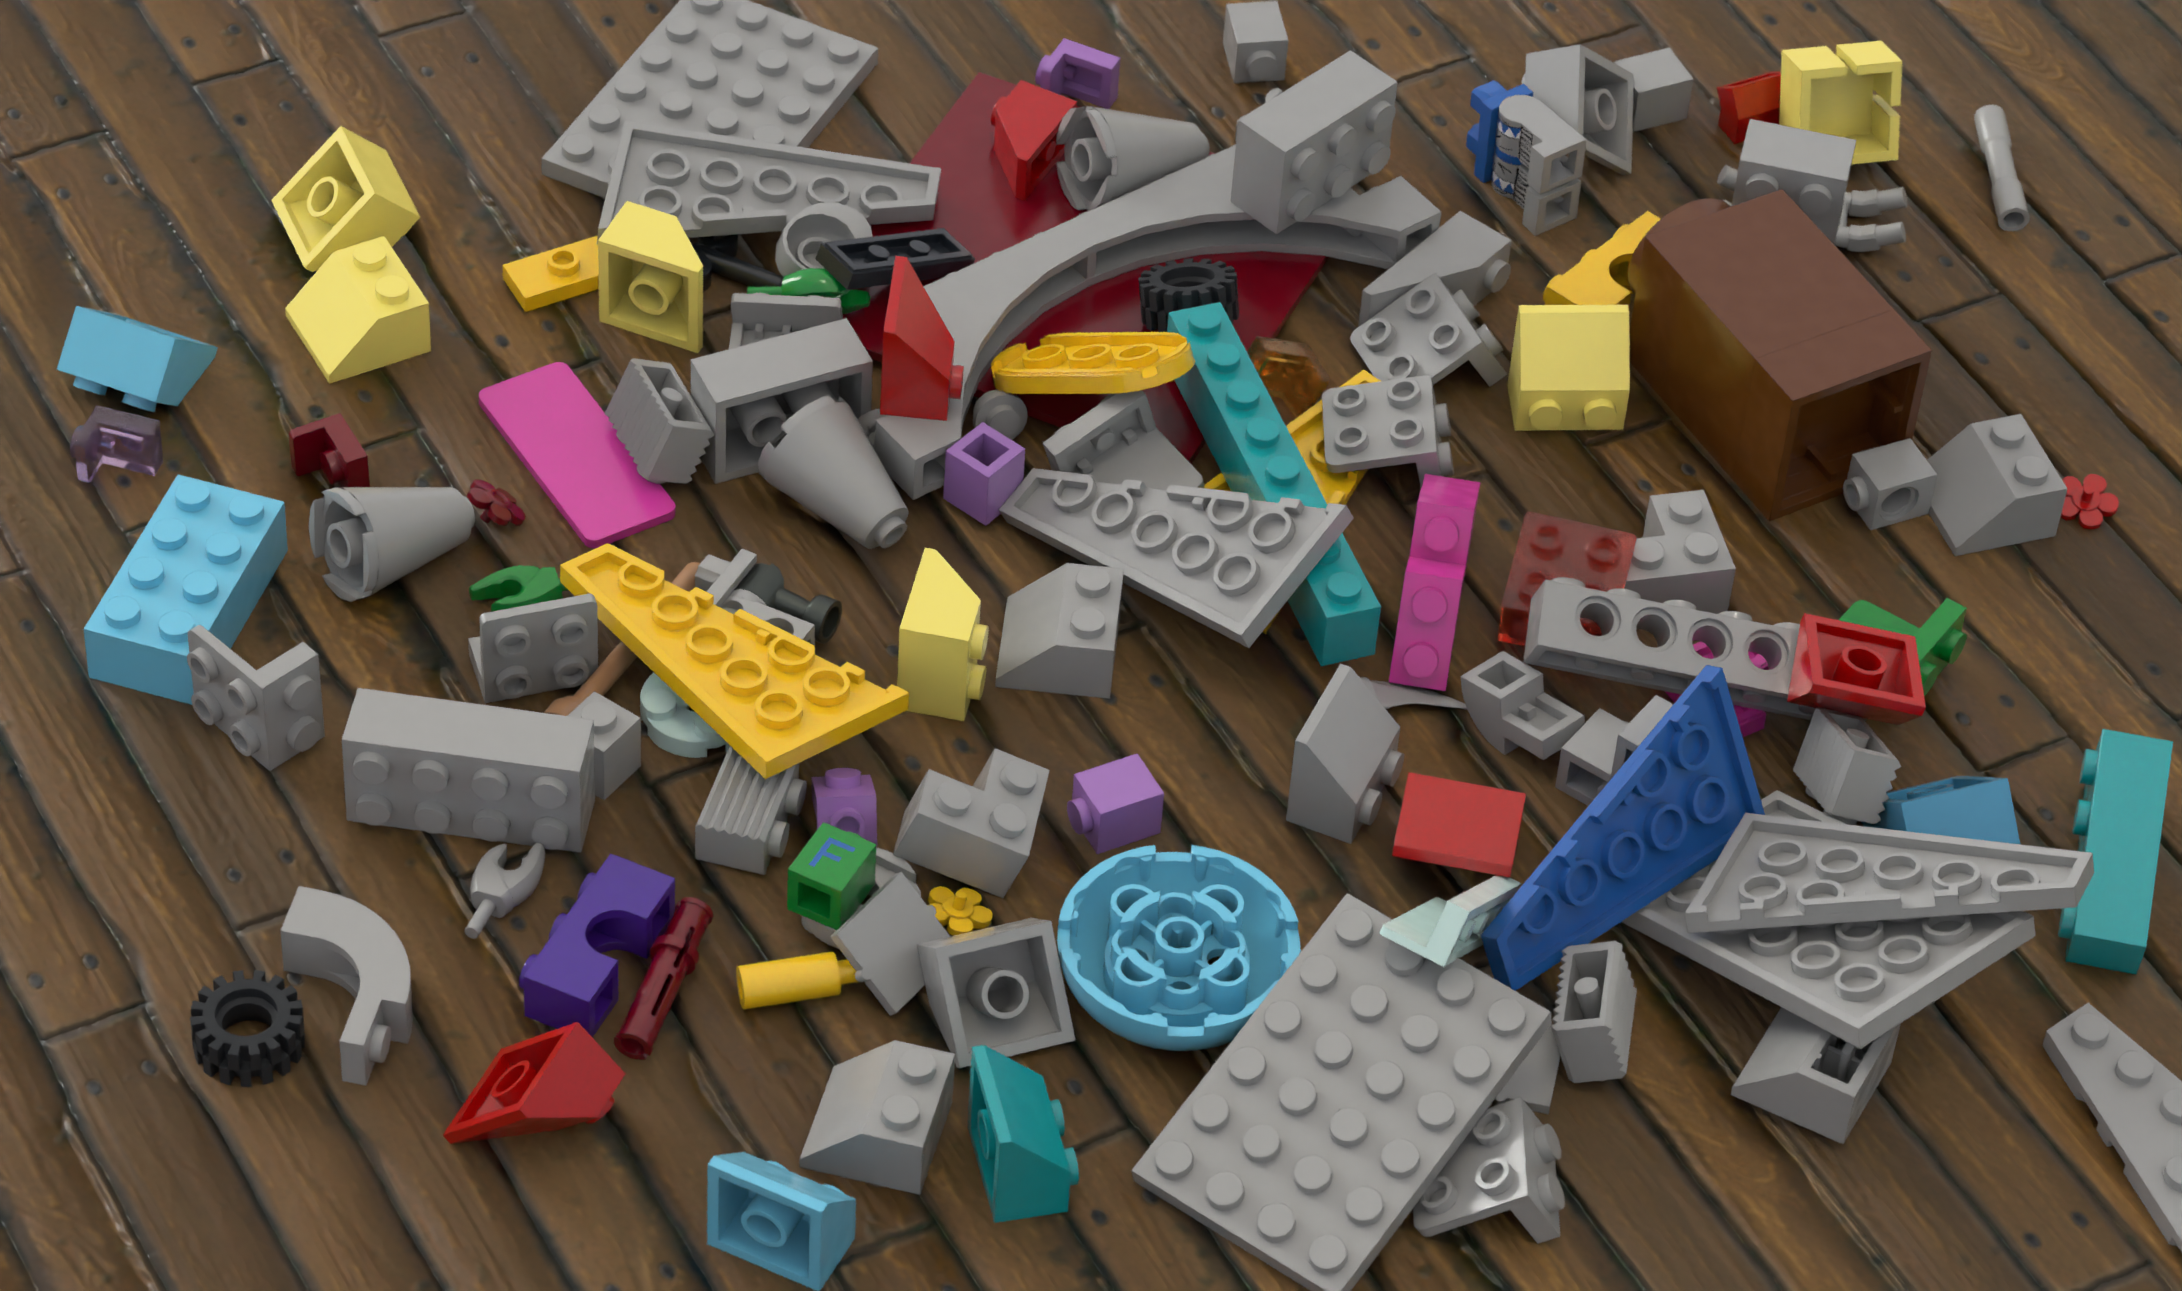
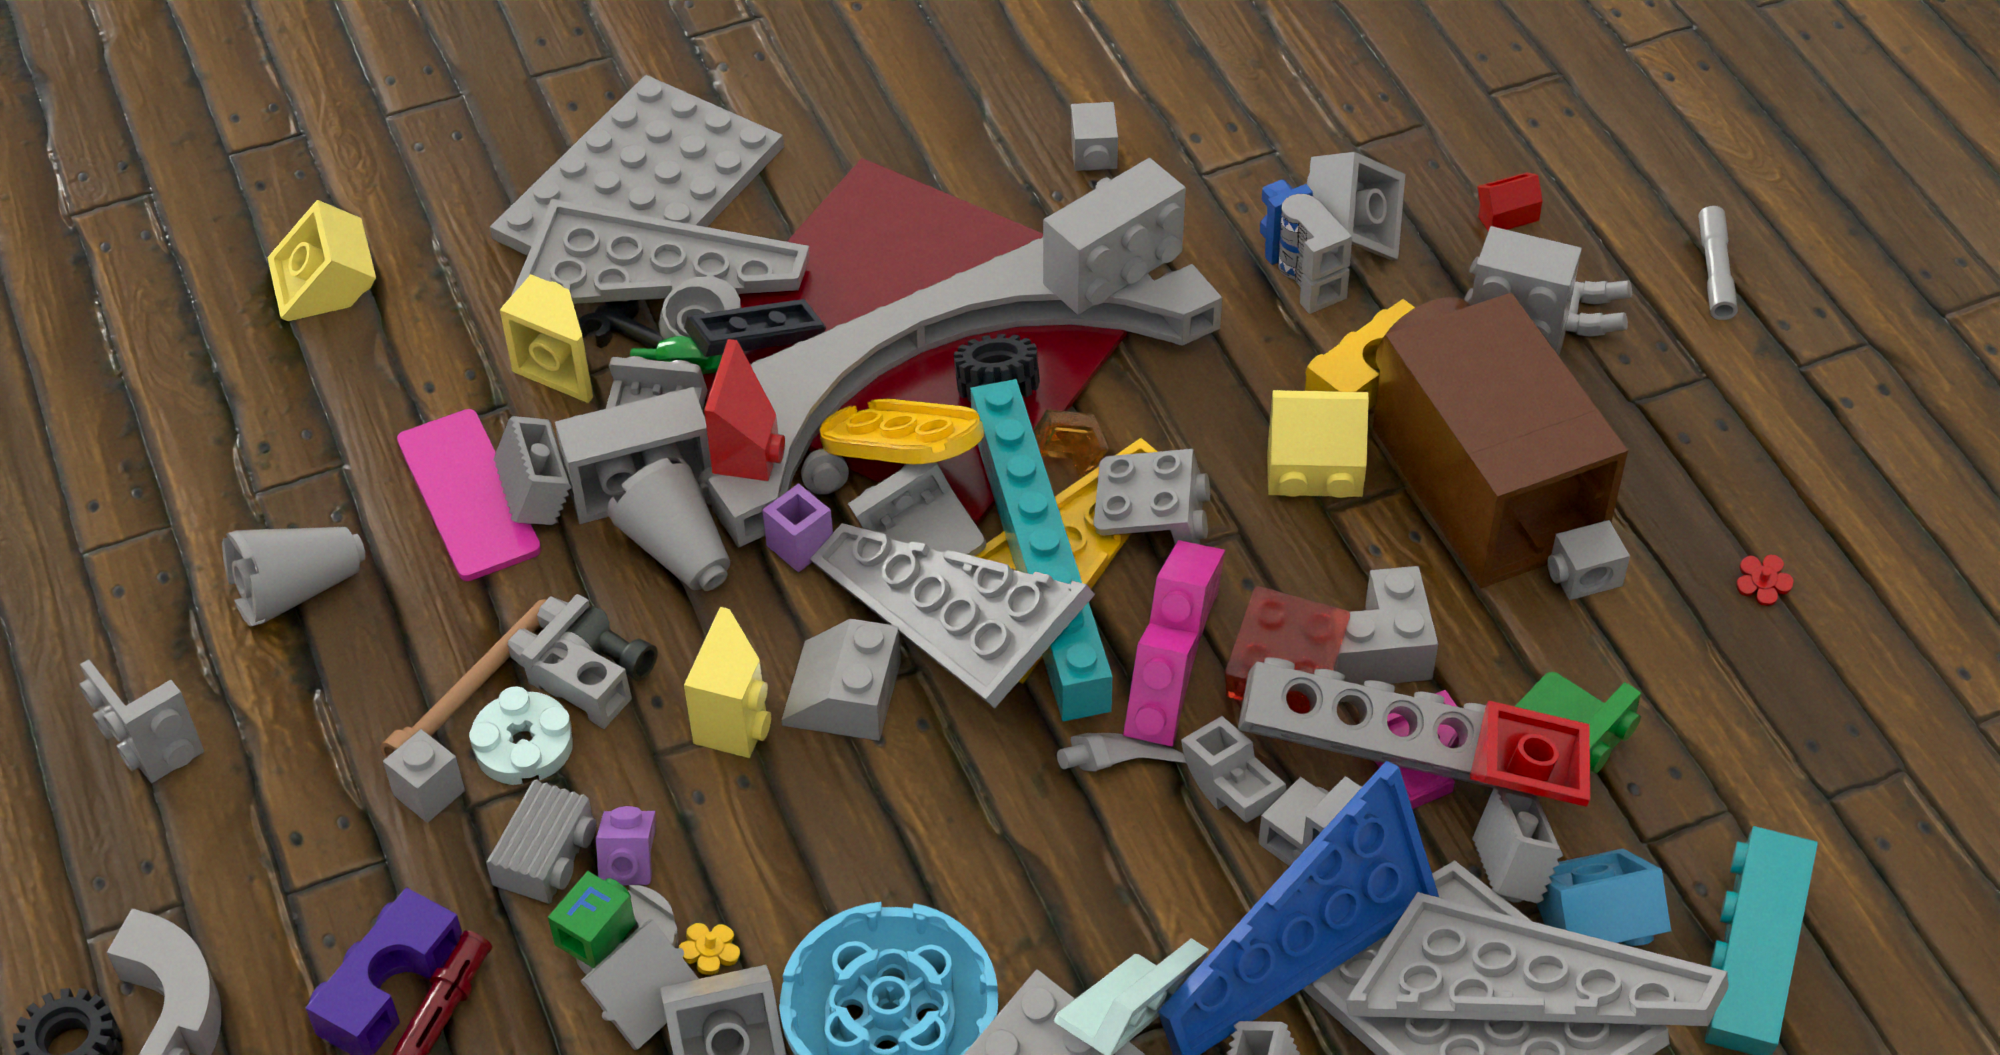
camera: 10 degrees right, 5 degrees up
medium azure slope [56,306,218,412] -> none
clear purple bracket [70,405,163,483] -> none
medium azure brick [84,474,288,705] -> none
light yellow slope [285,236,431,384] -> none
dark red bracket [288,413,370,487] -> none
light grey brick [342,688,595,853] -> none
light grey hand [465,843,545,939] -> none
dark red plant [467,479,526,526] -> none
light grey bracket [468,594,598,703] -> none
green hand [469,565,568,612] -> none
yellow plate [502,235,599,312] -> none
yellow wing [560,543,909,779] -> none
yellow cylinder [736,951,858,1010] -> none
light grey brick [893,748,1049,898] -> none
red slope [991,80,1077,201] -> none
medium lavender bracket [1035,38,1120,109] -> none
light grey cone [1056,106,1209,212] -> none
medium lavender brick [1067,753,1164,854] -> none
light grey slope [1286,663,1404,844] -> none
light grey bracket [1350,272,1507,386] -> none
light grey slope [1358,211,1512,327] -> none
red slope [1392,772,1526,877] -> none
light grey brick [1614,47,1694,132] -> none
light yellow piece [1779,41,1902,164] -> none
light grey slope [1927,414,2067,556] -> none

